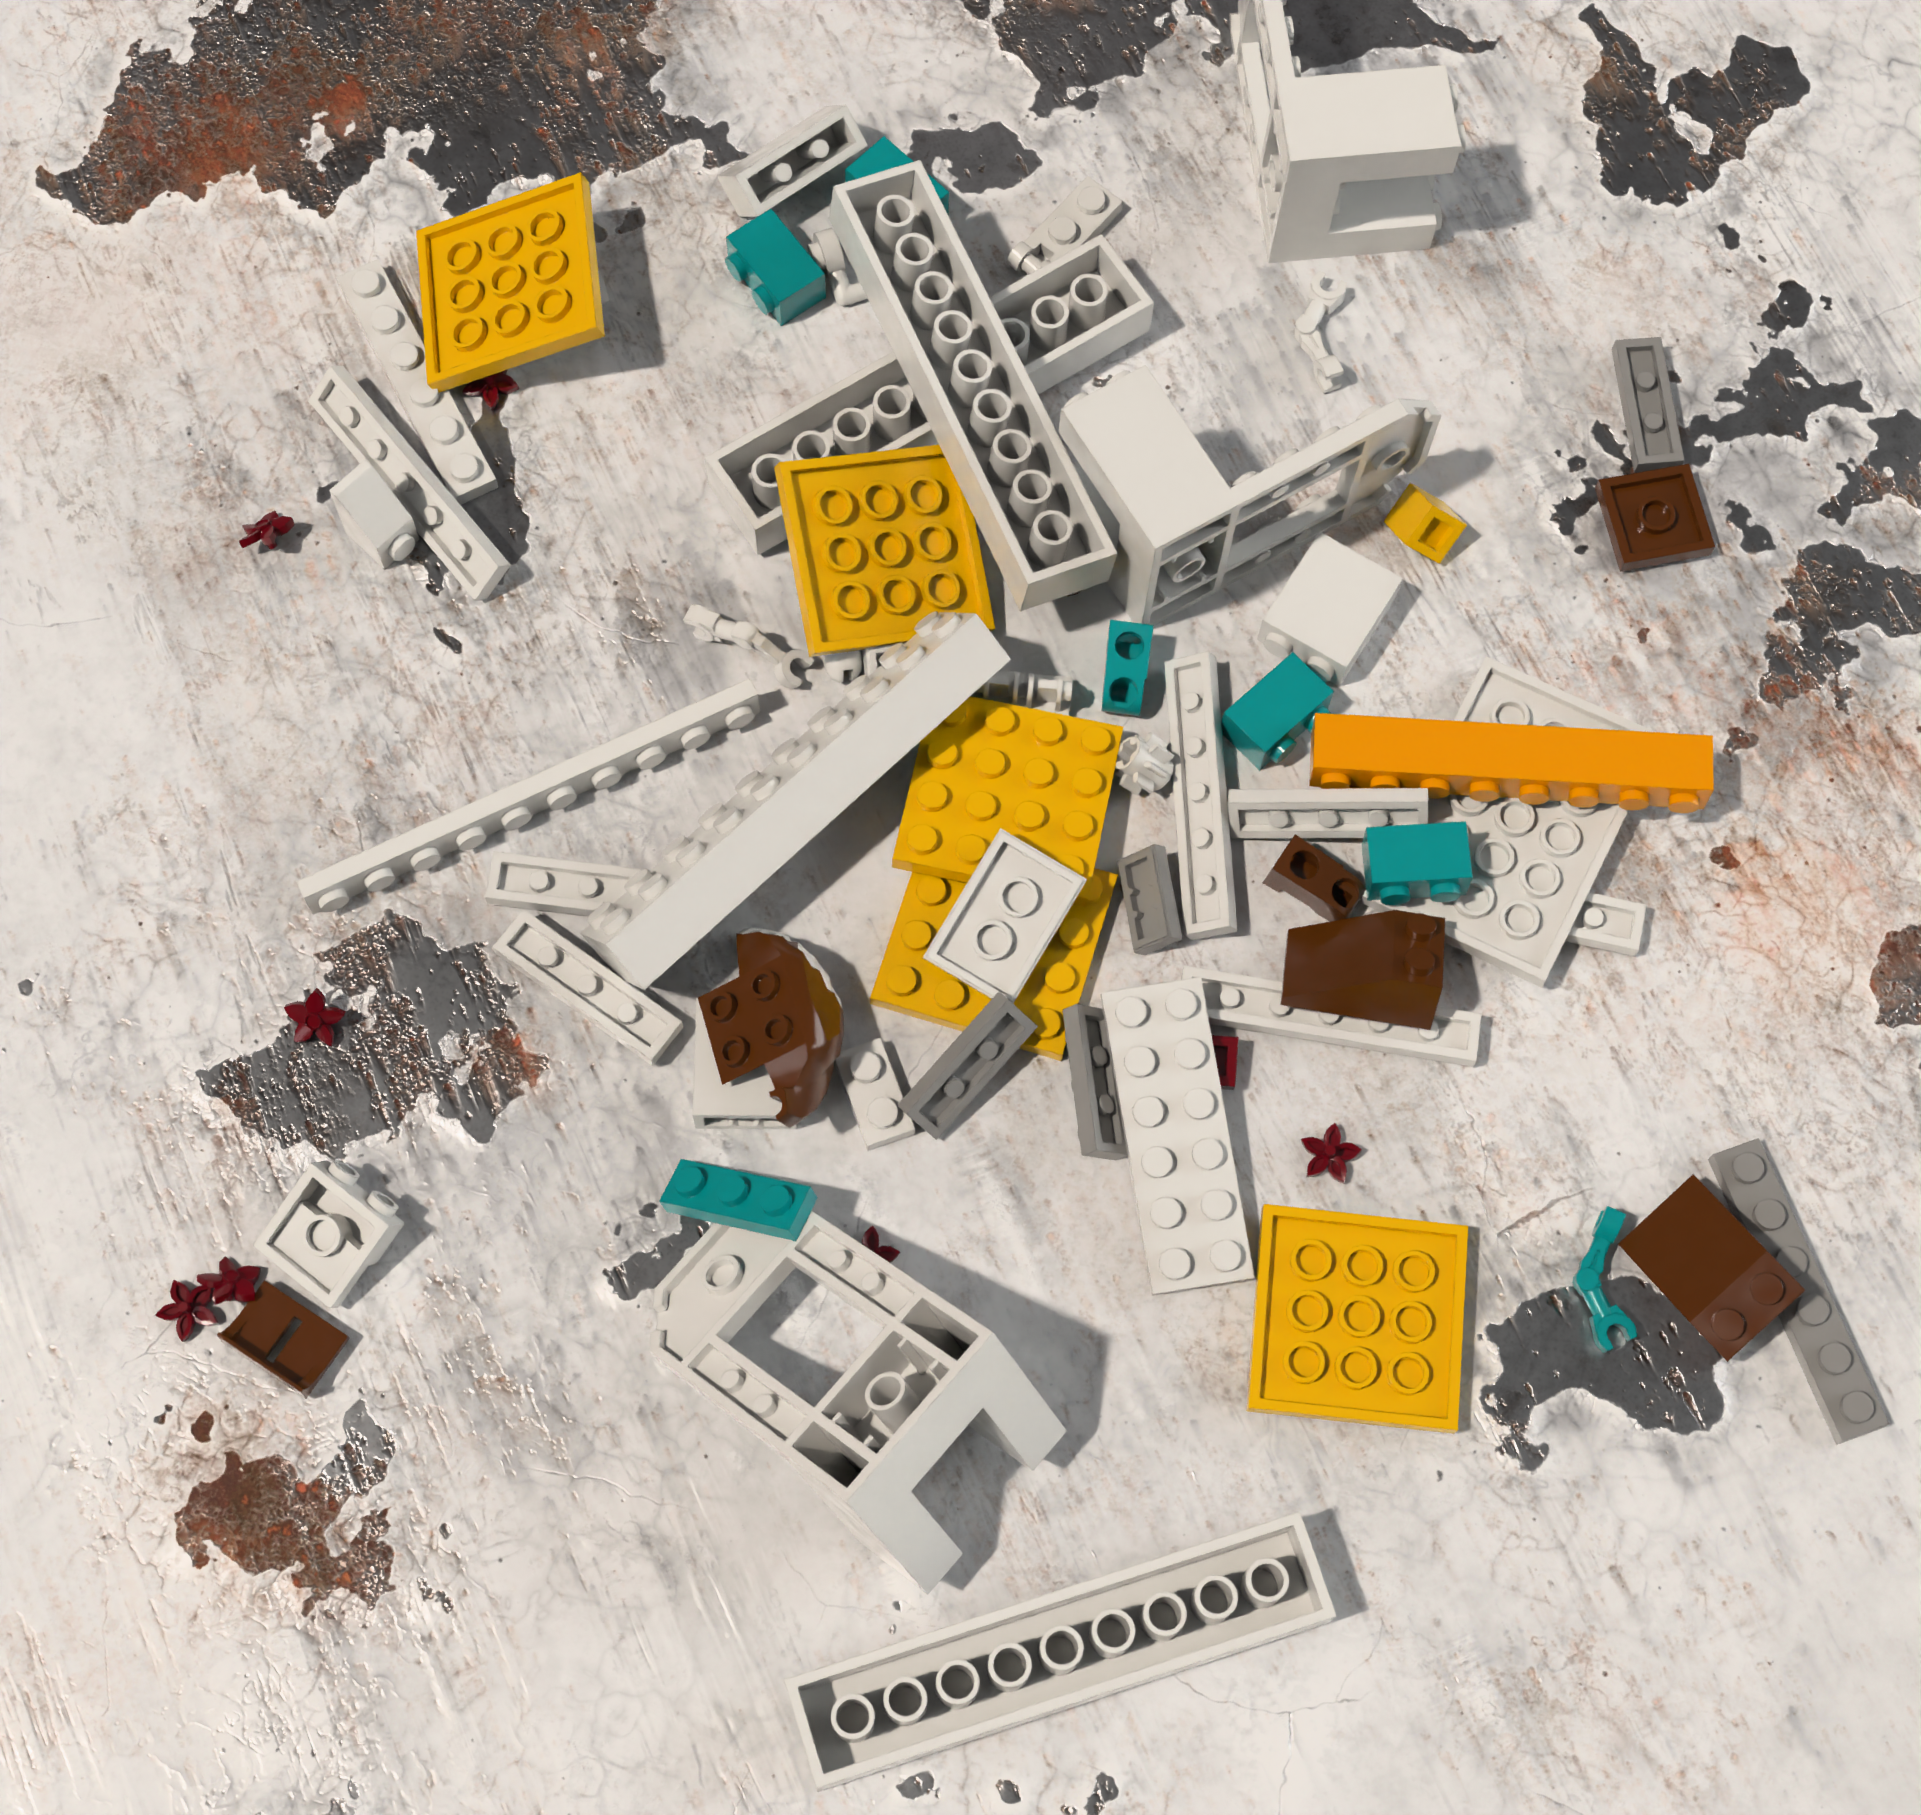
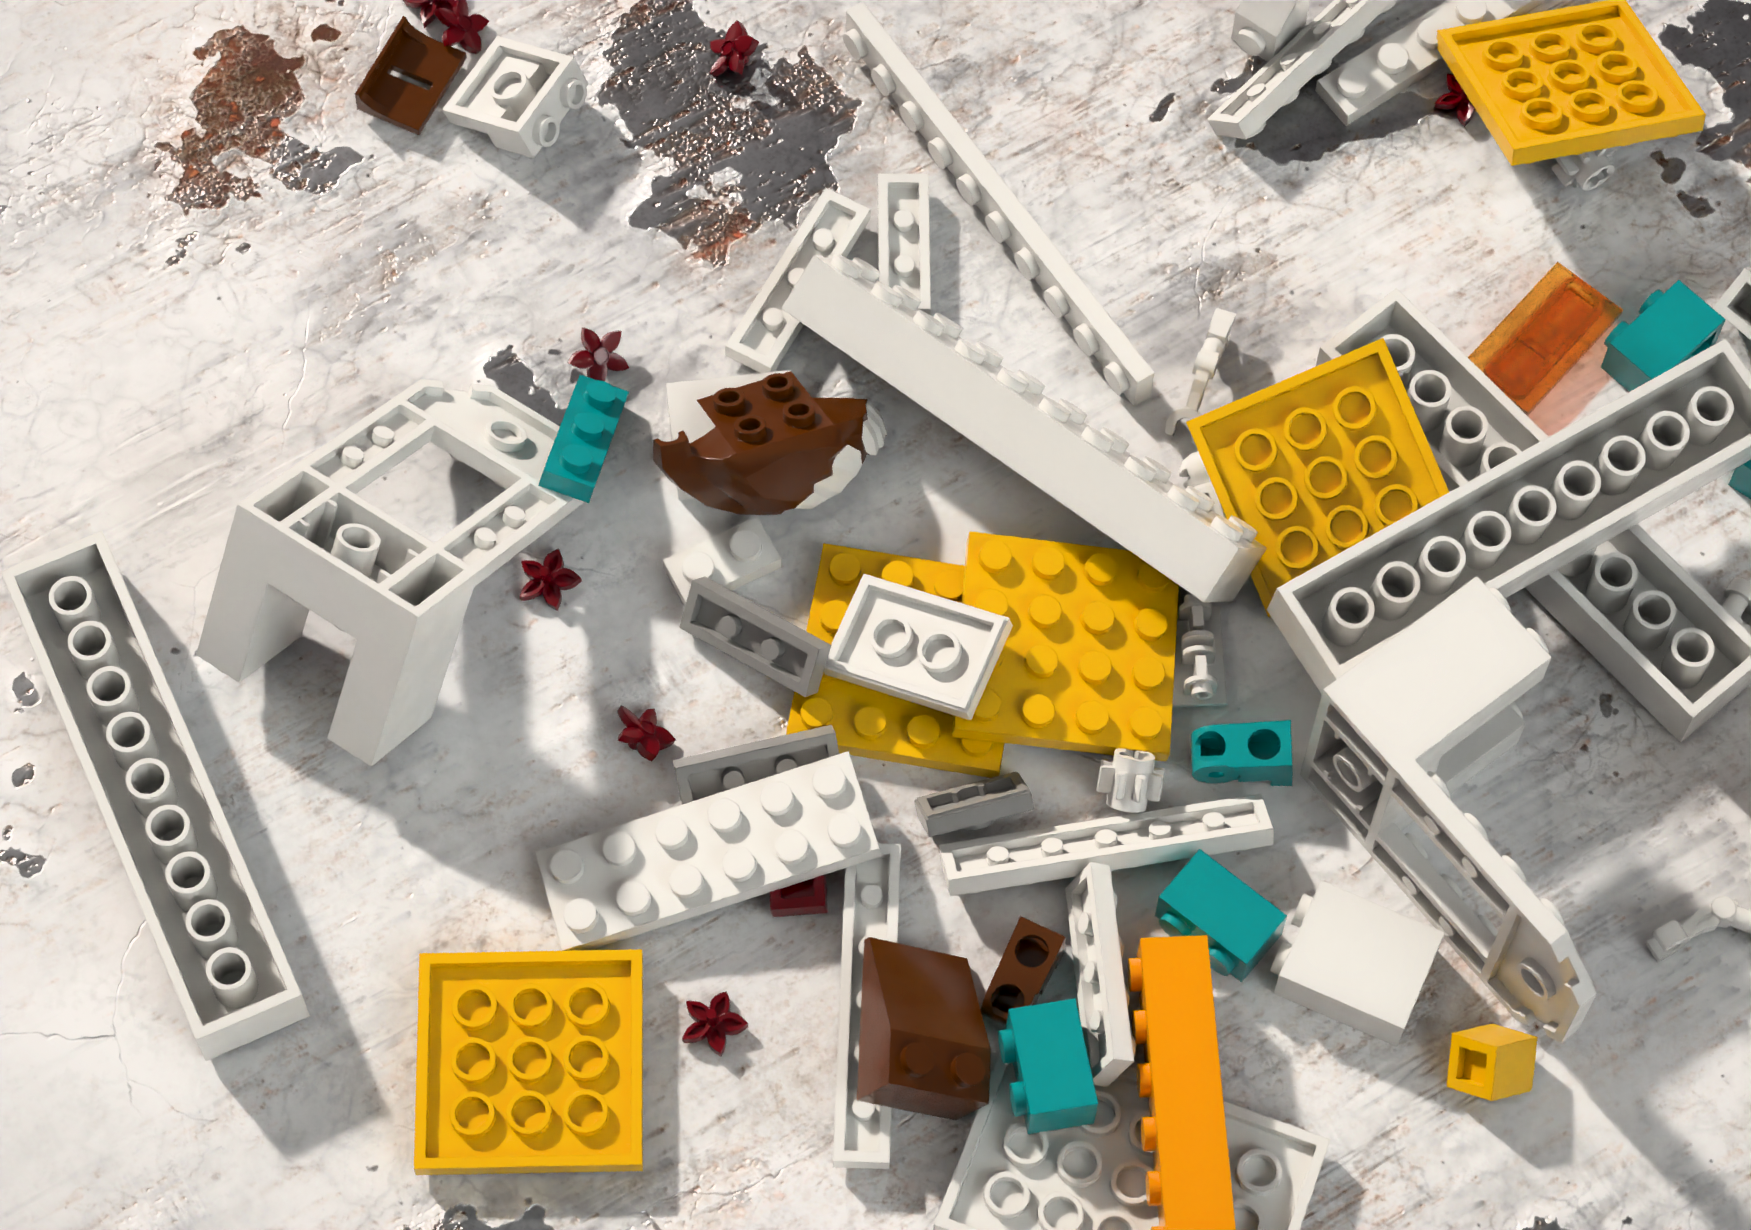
camera: 85 degrees right, 5 degrees down
none -> dark red plant [567,327,629,381]
none -> dark red plant [617,705,676,762]
none -> clear orange piece [1468,262,1623,416]

